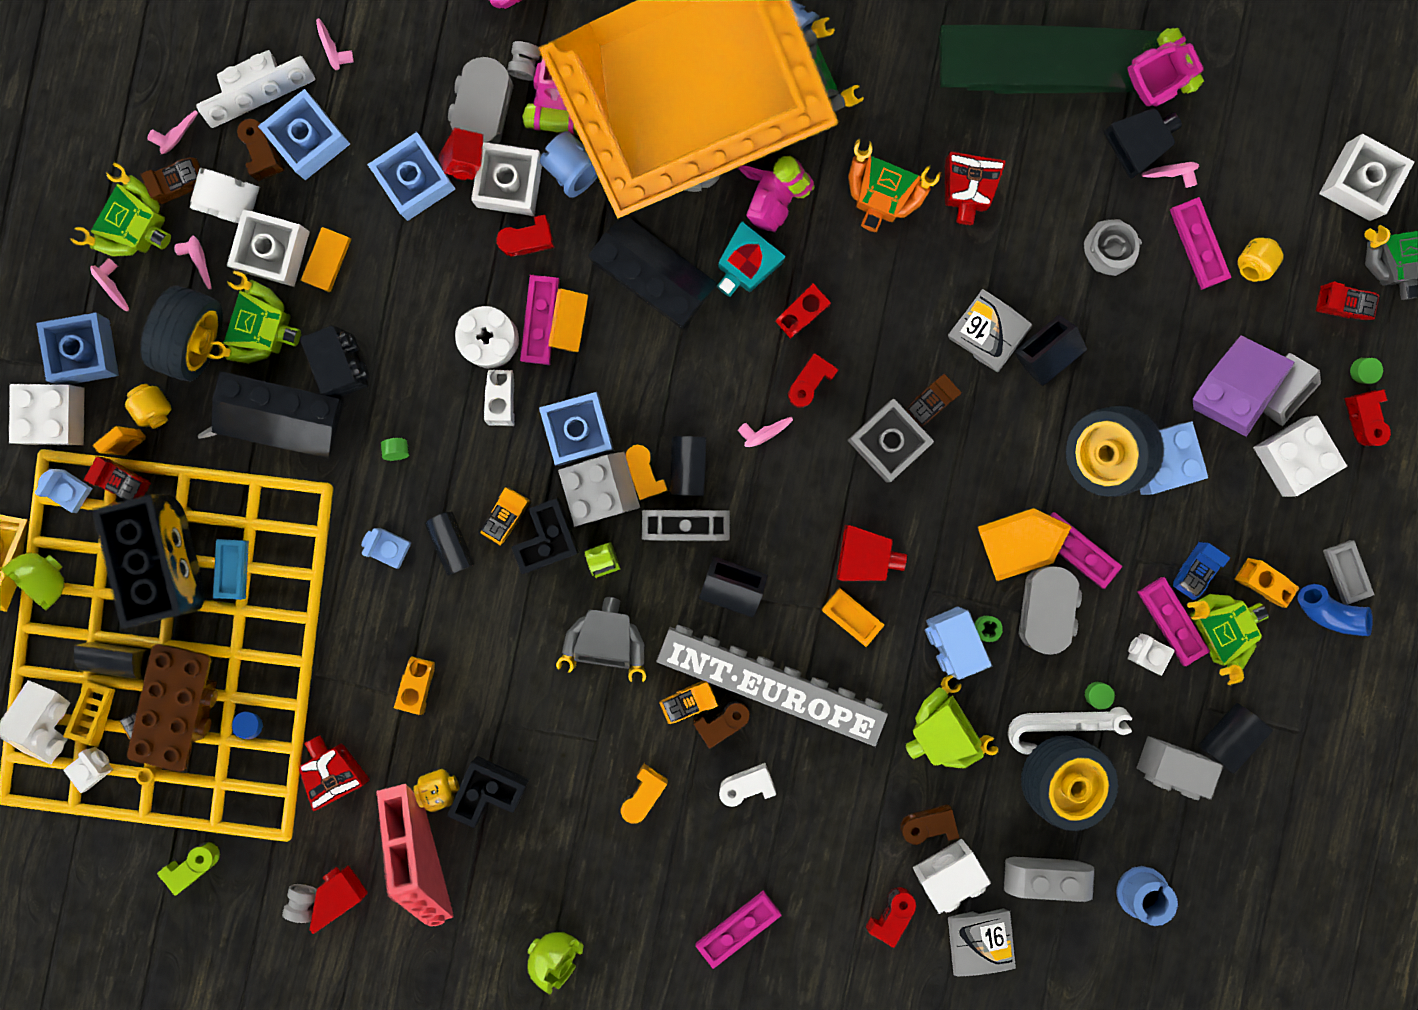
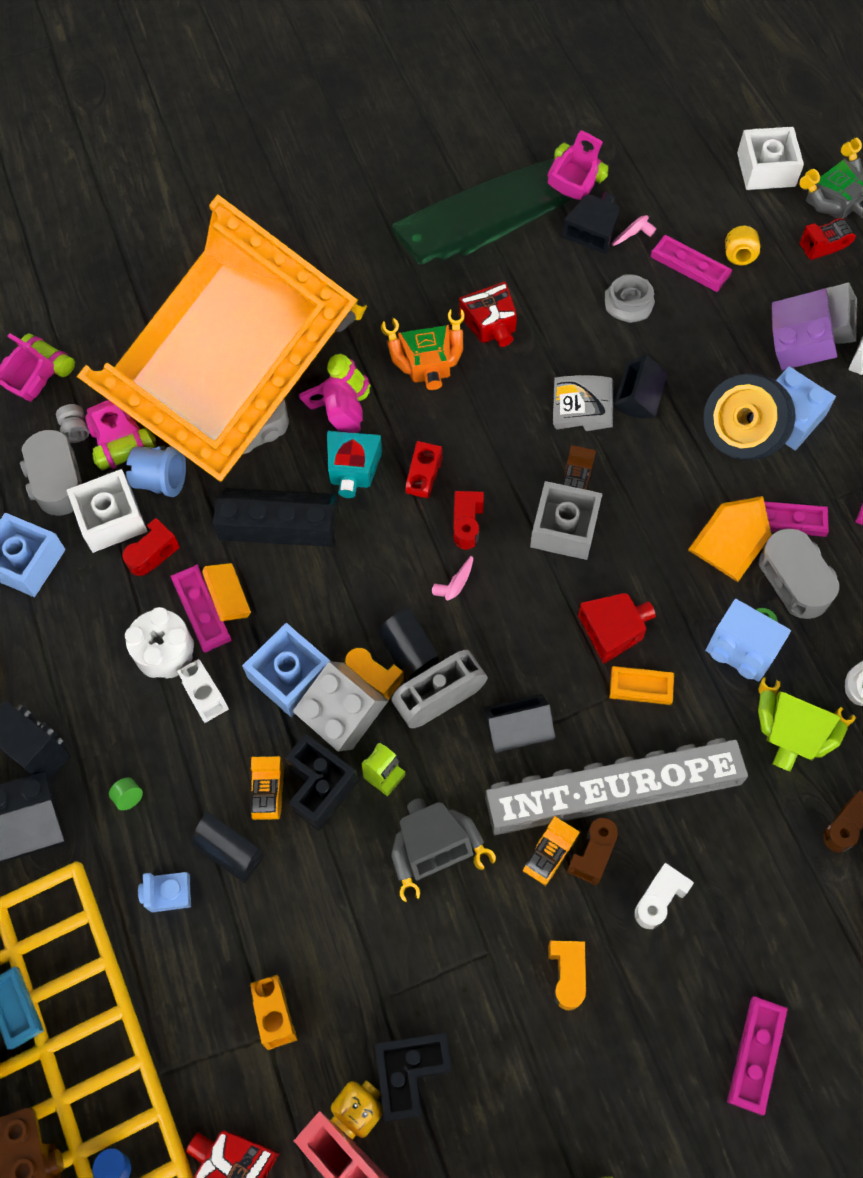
camera: 30 degrees left, 25 degrees down
red slope [439,127,484,180] -> none

